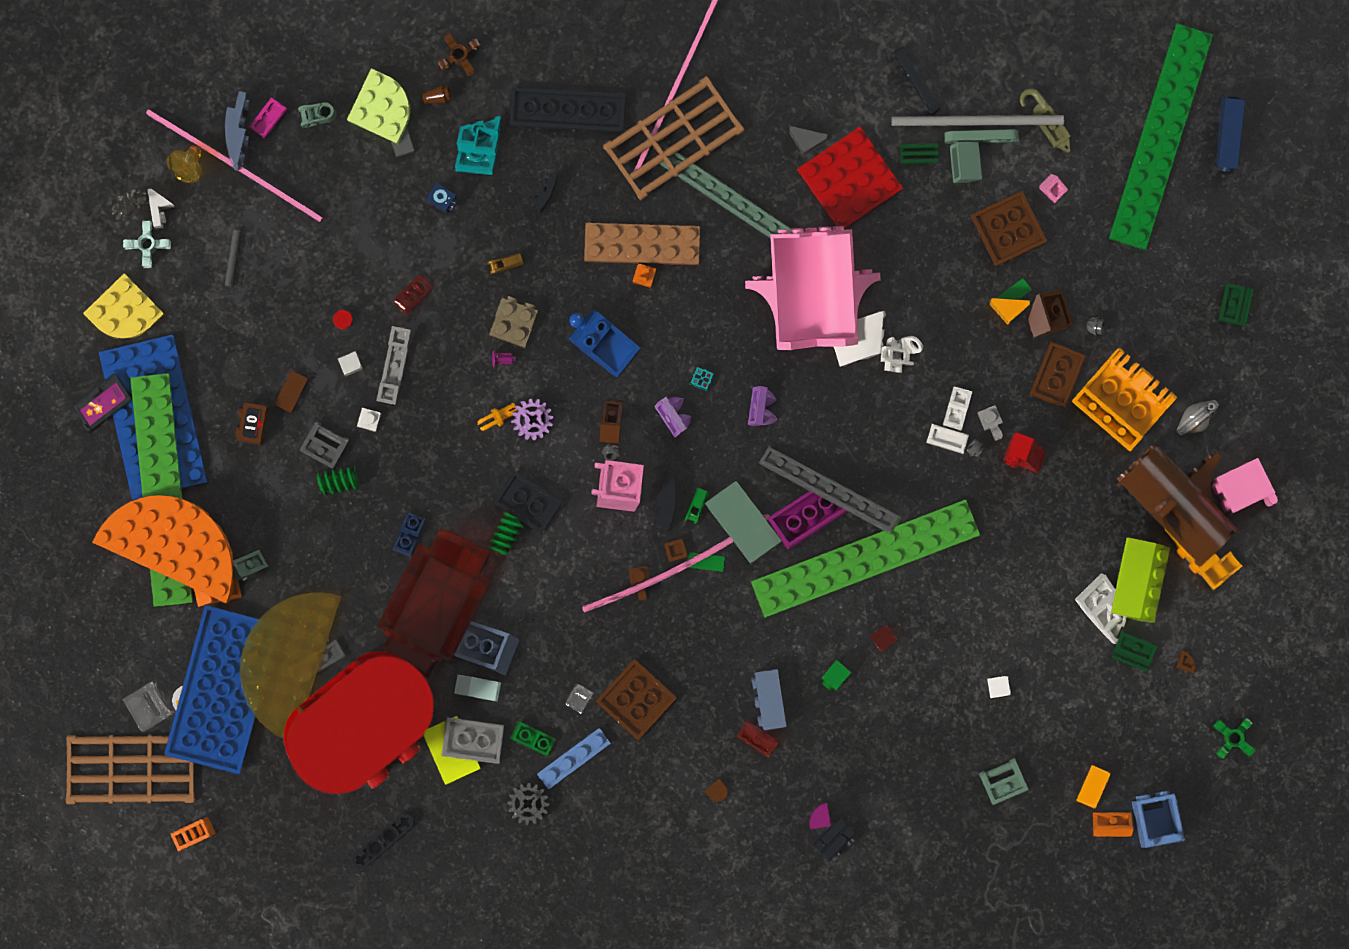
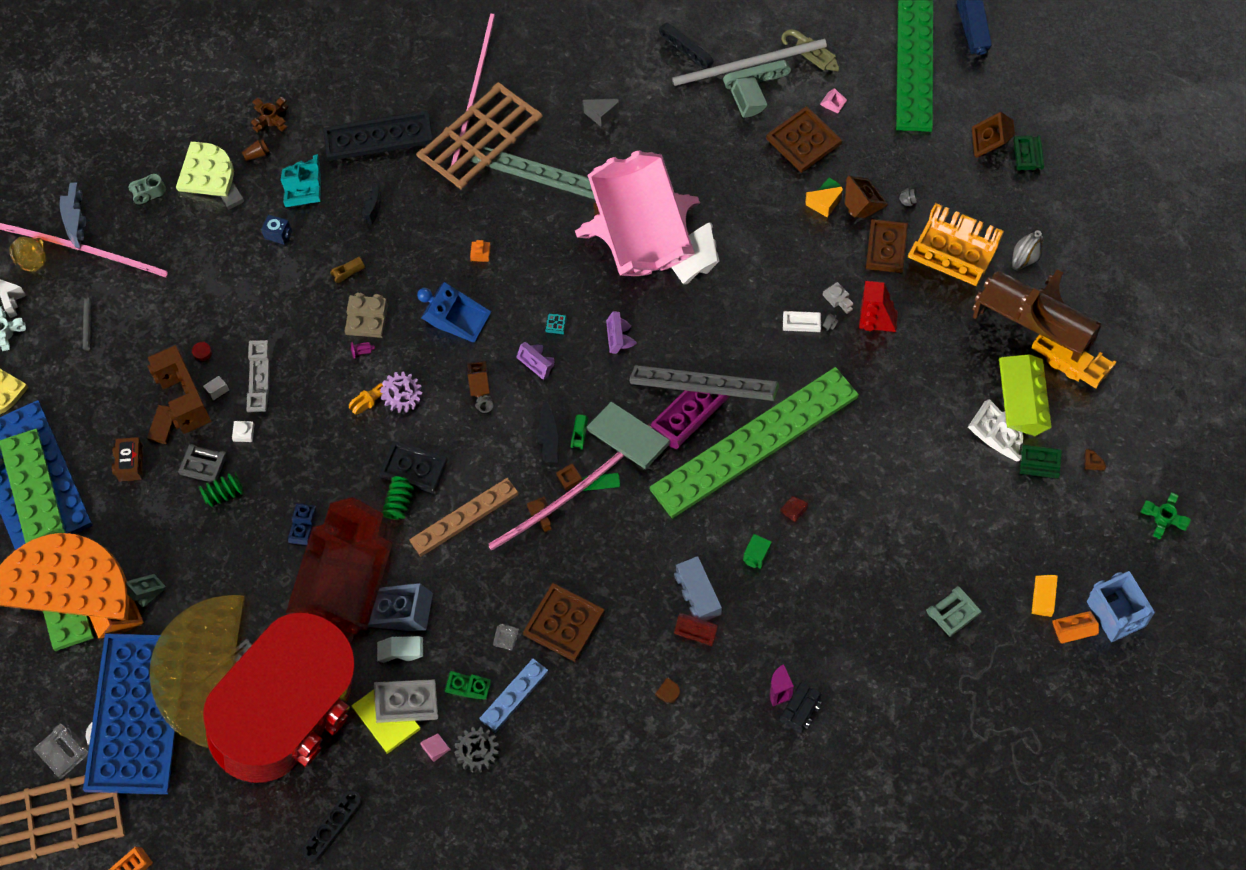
camera: 15 degrees left, 20 degrees down
dark pink plate [249,97,288,139] -> none
clear red slope [392,275,433,315] -> none
medium nougat plate [584,223,700,265] -> none
bright pink container [592,460,644,512] -> none
red plate [797,127,903,229] -> none
white piece [881,336,923,373] -> none
dark green tile [900,143,939,164] -> none
white slope [943,386,972,431] -> none
white slope [987,676,1011,698] -> none
bright pink container [1211,458,1278,516] -> none
none -> reddish brown plate [147,345,212,434]
none -> medium nougat plate [409,478,518,557]
none -> bright pink slope [420,734,450,762]
none -> reddish brown slope [972,112,1015,158]

